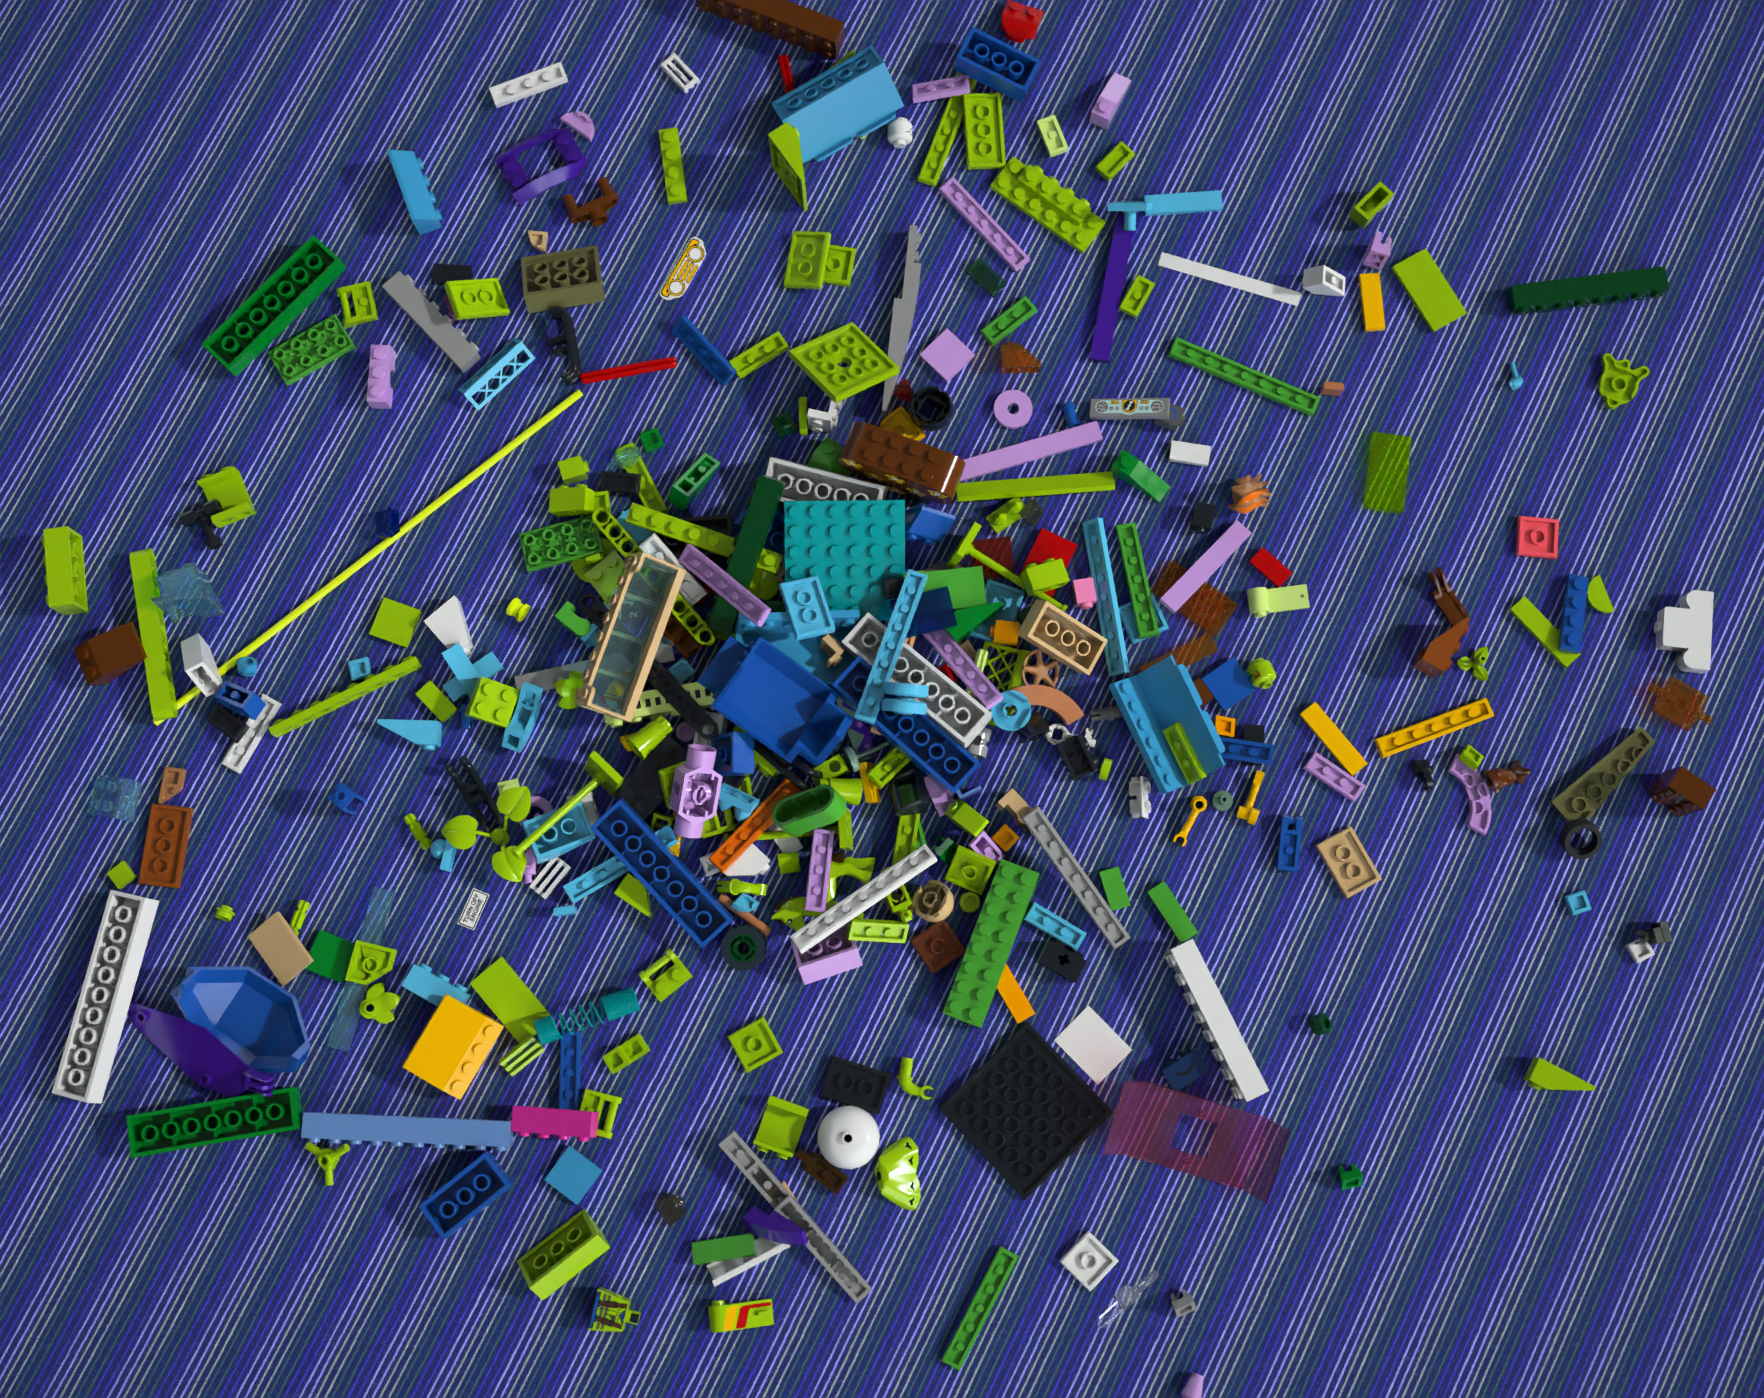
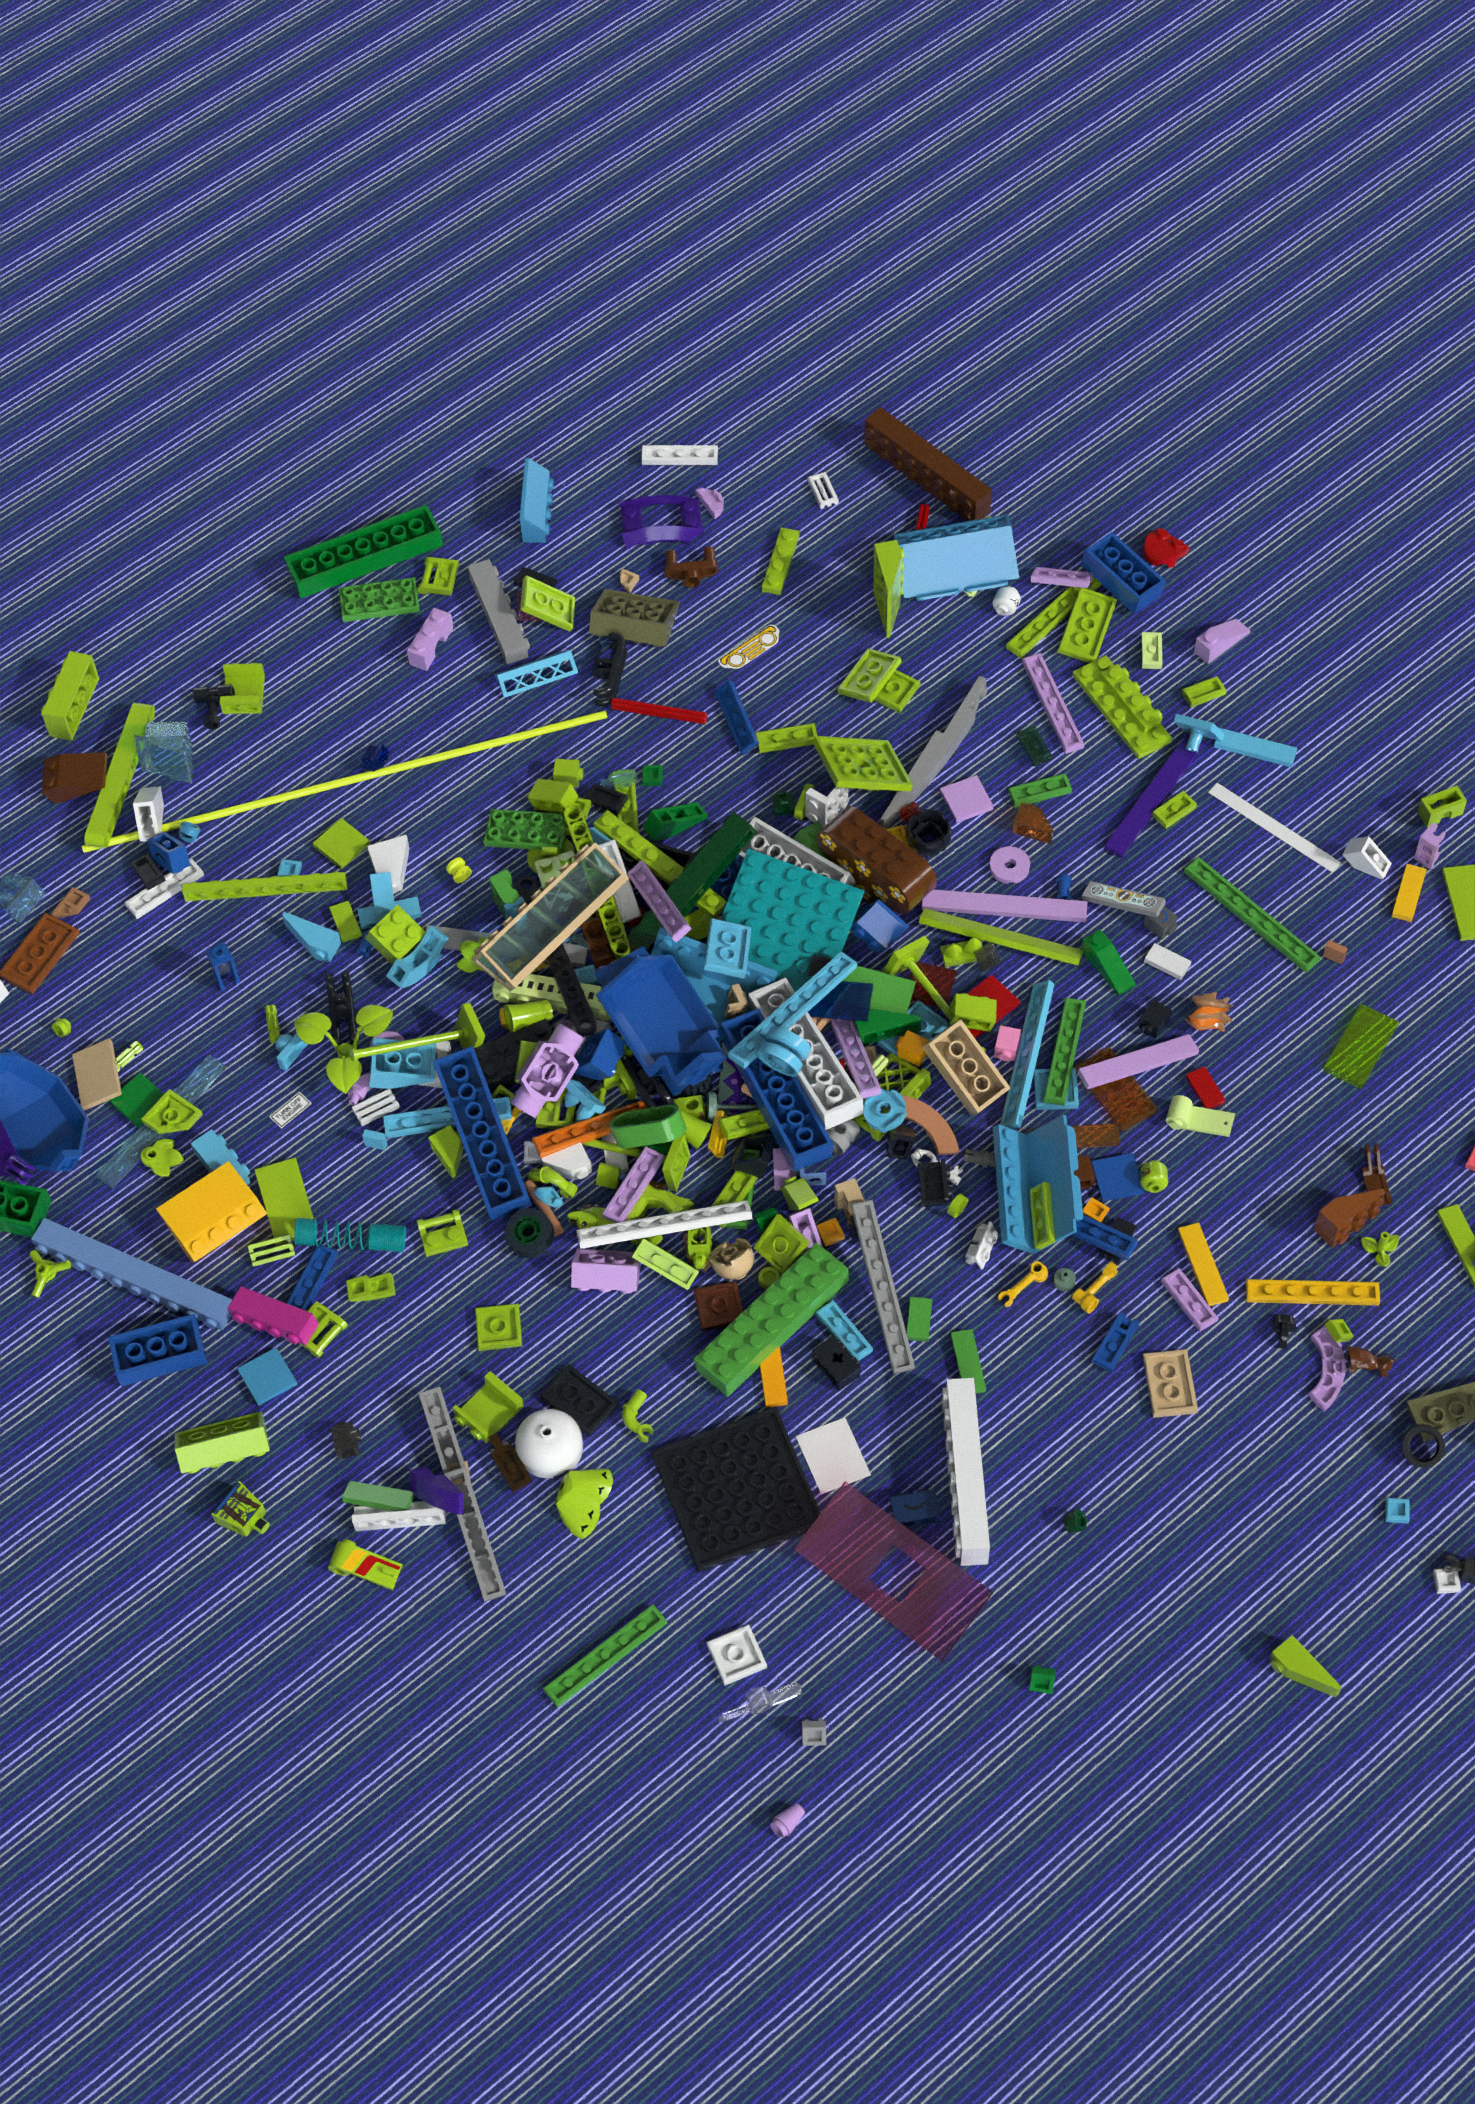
camera: 25 degrees right, 20 degrees down
medium nougat wheel [1021,649,1059,688] -> none

